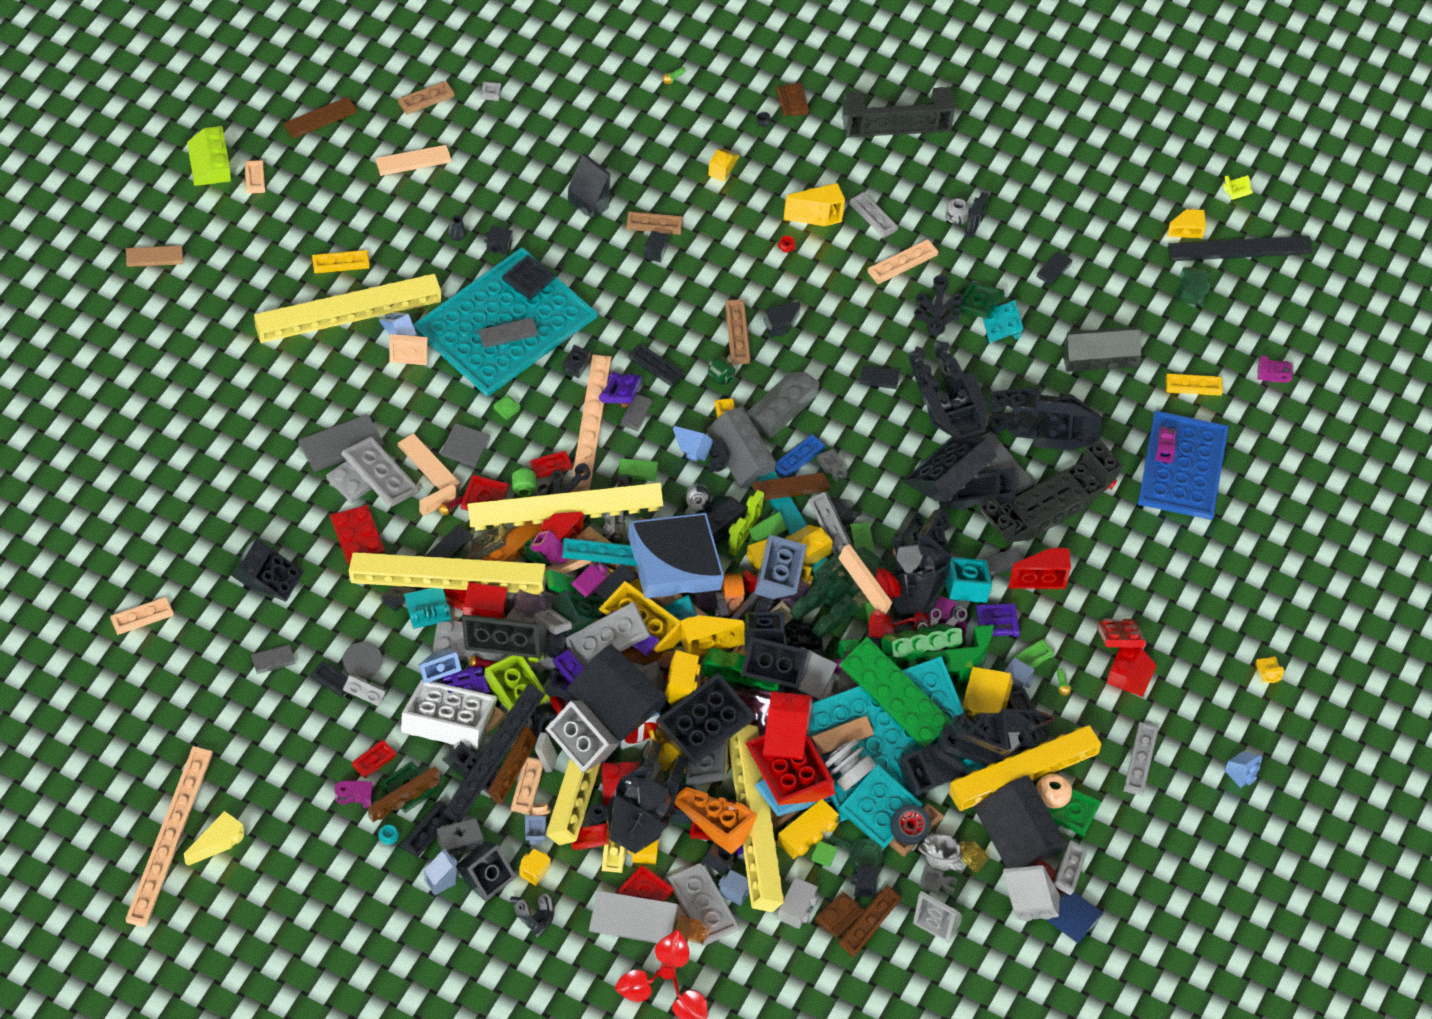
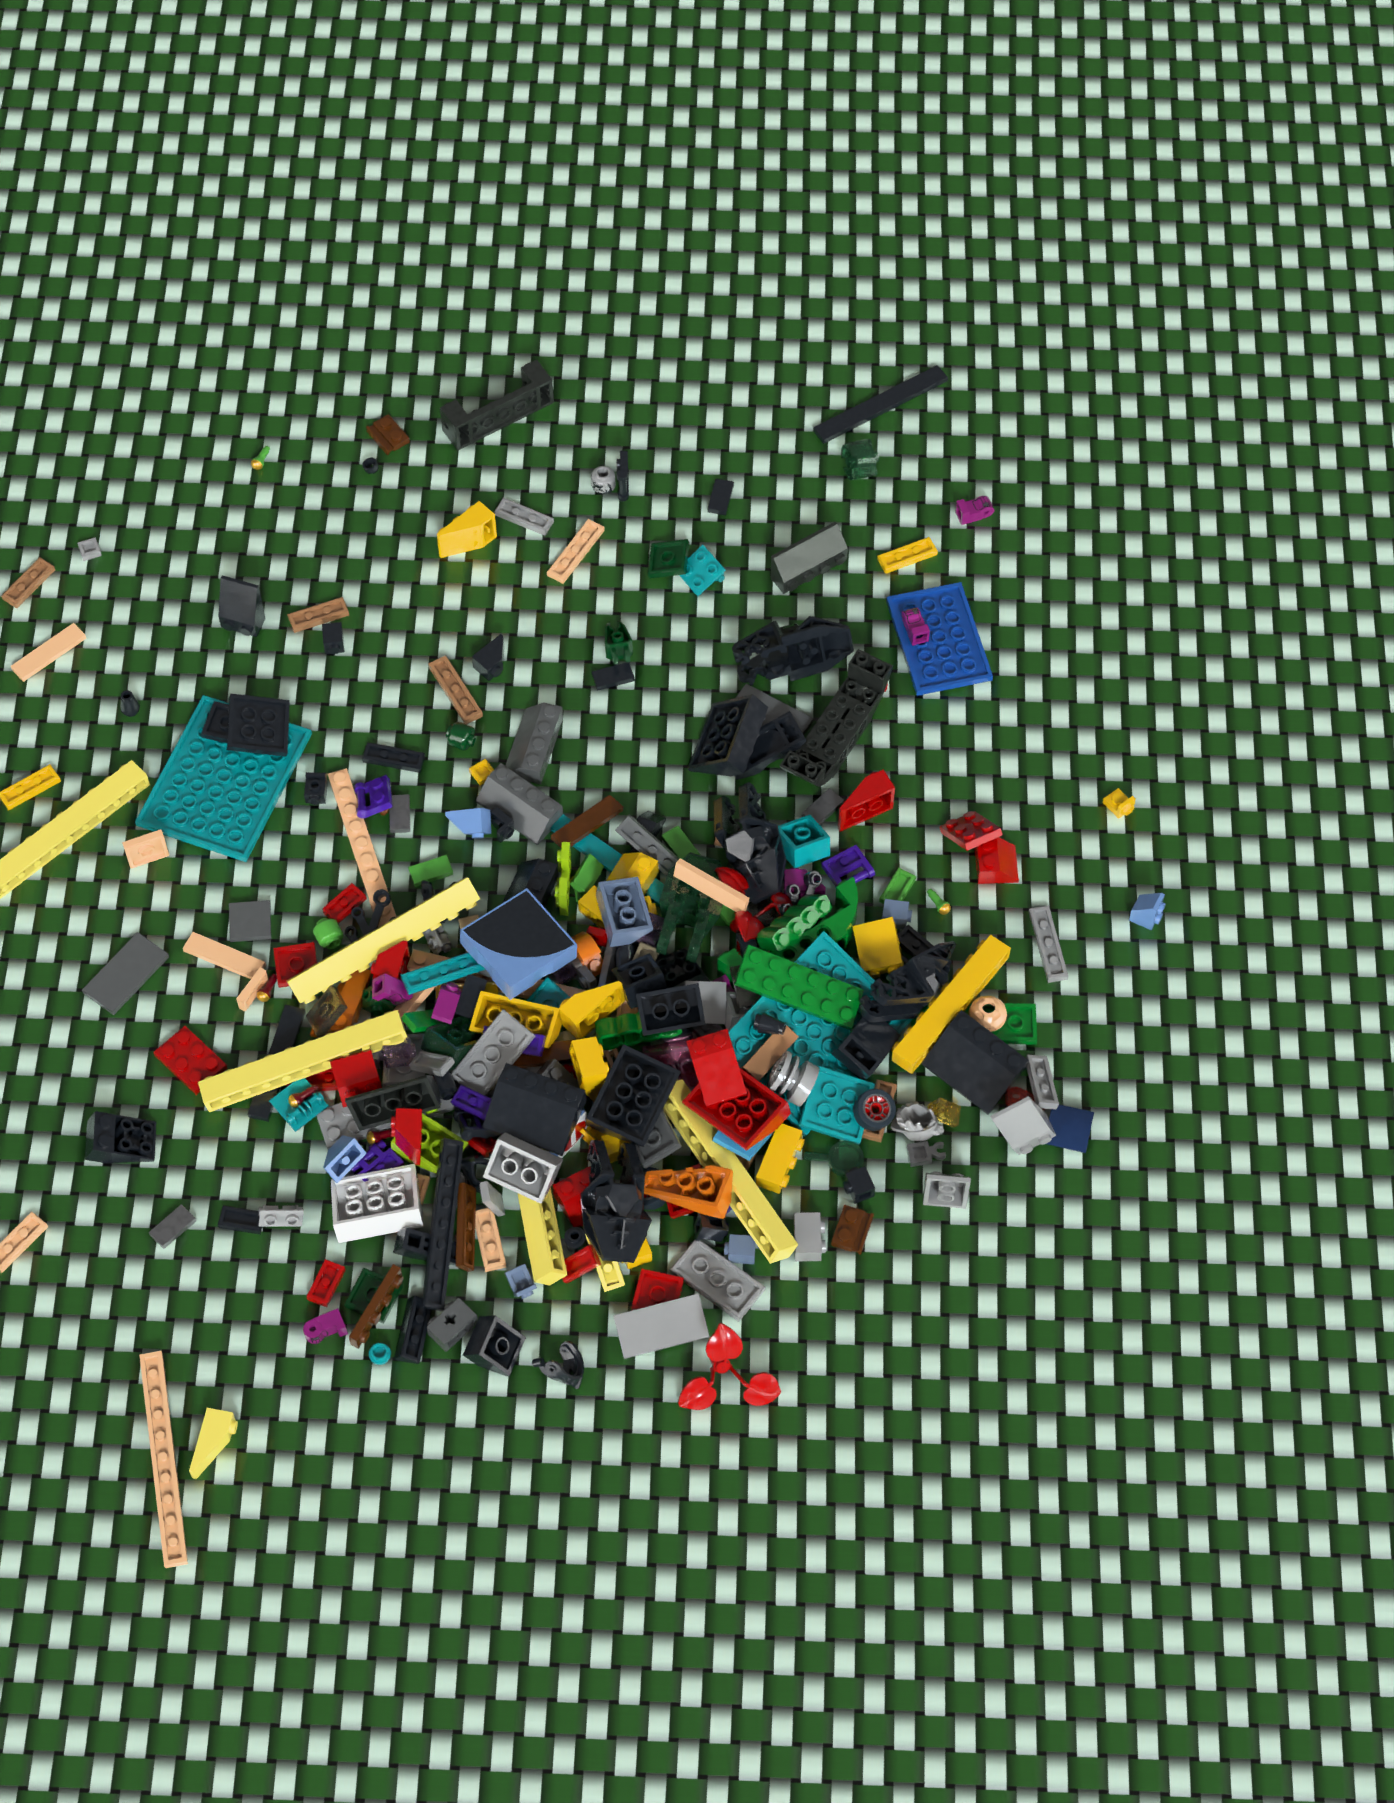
camera: 20 degrees left, 5 degrees up
light grey plate [326,461,372,503] -> none
light grey tile [341,436,420,507] -> none
dark grey tile [343,642,382,679] -> none
medium blue slope [379,312,417,336] -> none
slope [424,849,457,895] -> none
flat silver tile [479,318,538,348] -> none
black brick [484,226,513,256] -> none
bright green plate [494,394,521,420] -> none
yellow brick [519,849,551,886] -> none
light nougat plate [531,803,551,817] -> none
clear orange brick [675,914,709,945] -> none
light grey head [686,483,711,510] -> none
yellow slope [708,148,739,182] -> none
blue tile [775,434,826,478] -> none
red plate [778,236,796,253] -> none
bright green tile [811,841,838,867] -> none
flat silver plate [817,448,847,482] -> none
reddish brown tile [838,884,902,957] -> none
black connector [909,340,987,441] -> none
black plant [914,275,964,336] -> none
yellow slope [1167,209,1206,238] -> none
neon yellow bracket [1223,176,1253,200] -> none
none -> black plate [227,693,290,757]
none -> dark red piece [288,1084,319,1108]
none -> red slope [391,1108,422,1165]
none -> dark green hinge [605,621,633,664]
none -> black cone [753,1013,786,1035]

